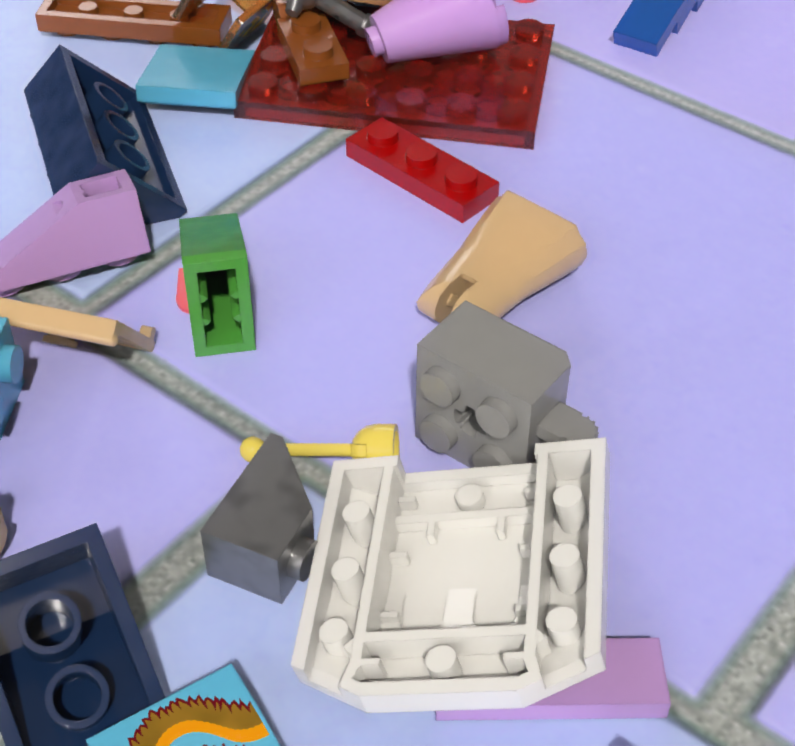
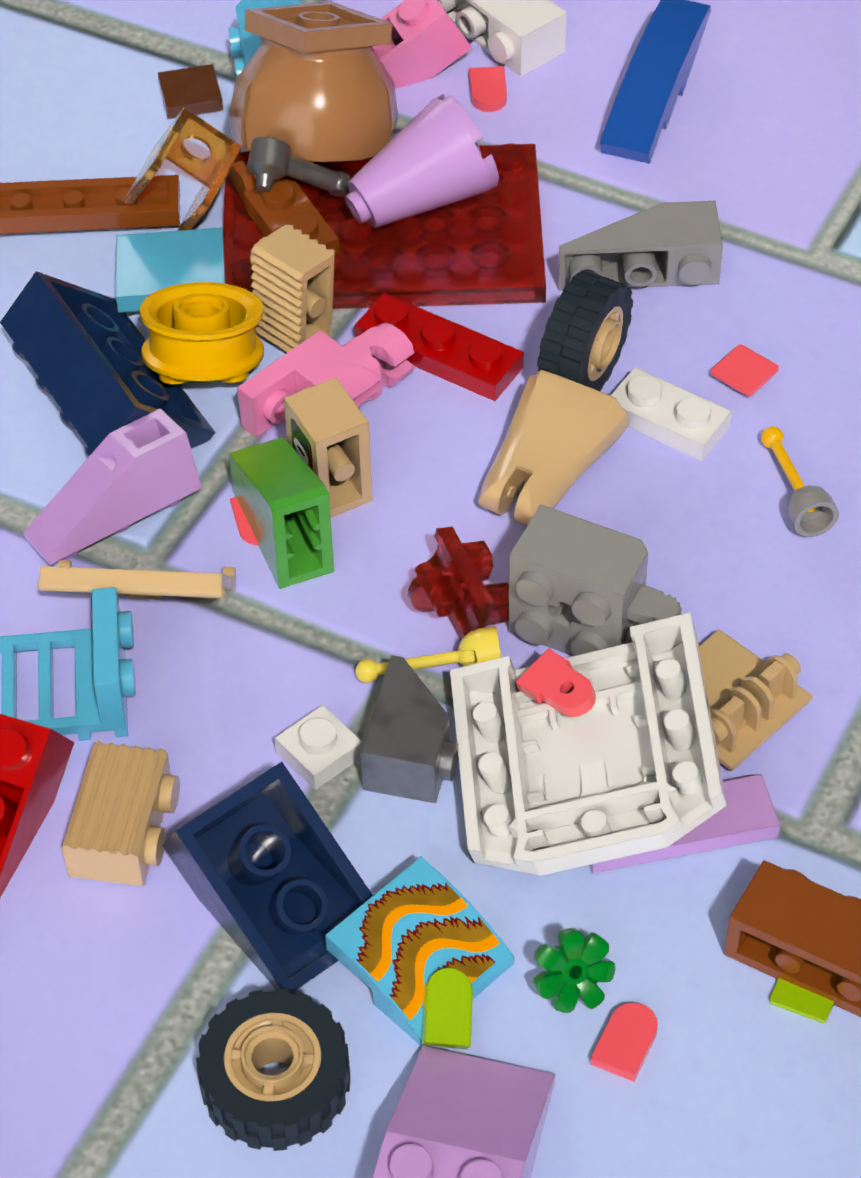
camera: 10 degrees left, 5 degrees up
none -> yellow wheel [140,282,264,384]
none -> bright pink plate [237,323,415,438]
none -> tan brick [250,225,334,352]
none -> white plate [275,705,363,790]
none -> tan brick [284,377,373,518]
none -> clear red hips [407,526,509,640]
none -> coral piece [515,648,596,717]
none -> black wheel [537,270,633,391]
none -> light grey slope [558,200,723,291]
none -> white plate [610,367,732,461]
none -> tan hinge [699,629,813,771]
none -> coral piece [711,344,779,397]
none -> light grey hinge [761,426,839,537]

